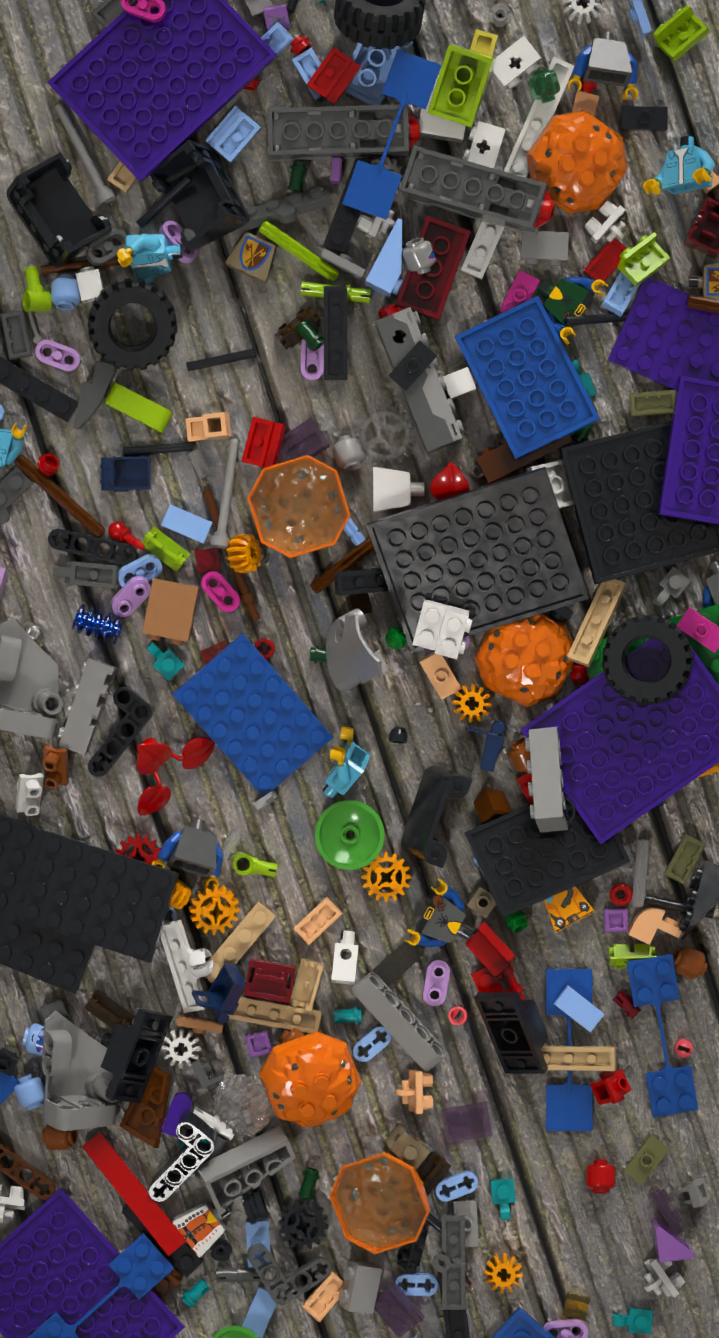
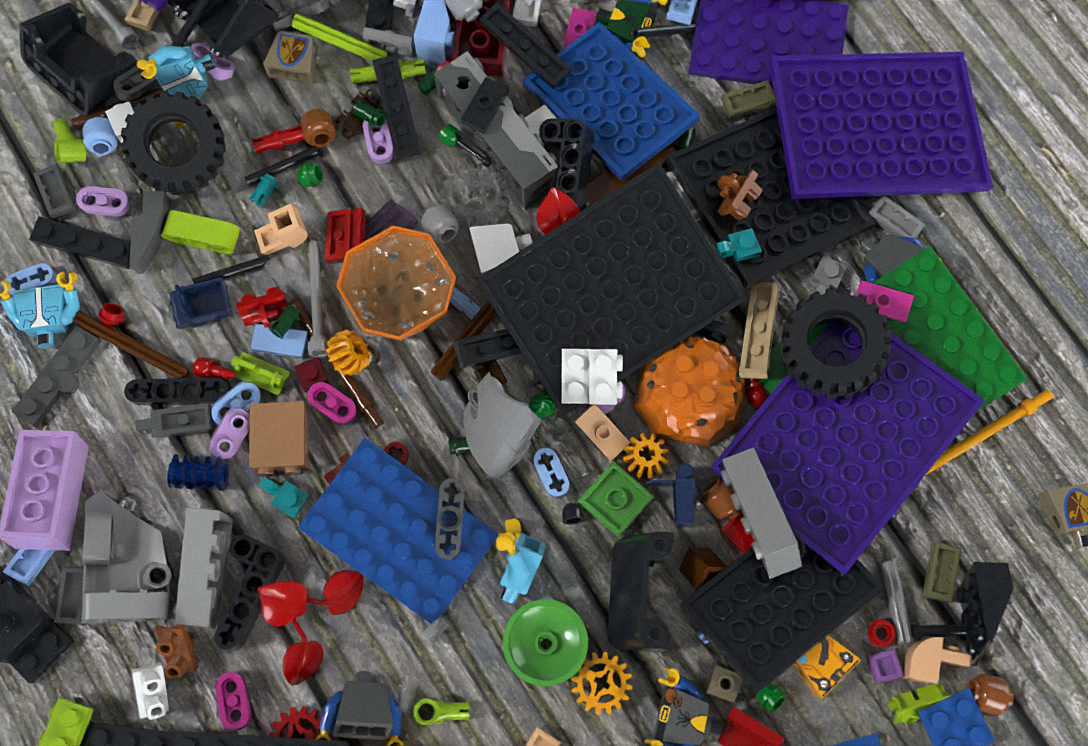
camera: 15 degrees left, 15 degrees down
none -> dark pink plate [216,672,251,730]
none -> red hips [236,286,288,328]
none -> teal pin [249,174,279,208]
none -> red pin [252,125,305,155]
none -> dark green pin [269,304,301,339]
none -> green plate [297,162,323,188]
none -> dark orange head [300,109,336,147]
none -> dark green pin [416,65,439,96]
none -> dark grey beam [434,478,465,560]
none -> hinge [439,124,492,167]
none -> black plate [480,2,571,90]
none -> light blue beam [533,448,569,498]
none -> black beam [539,118,594,212]
none -> bright green plate [577,461,655,538]
none -> teal plate [714,228,762,262]
none -> dark orange hips [717,170,763,220]

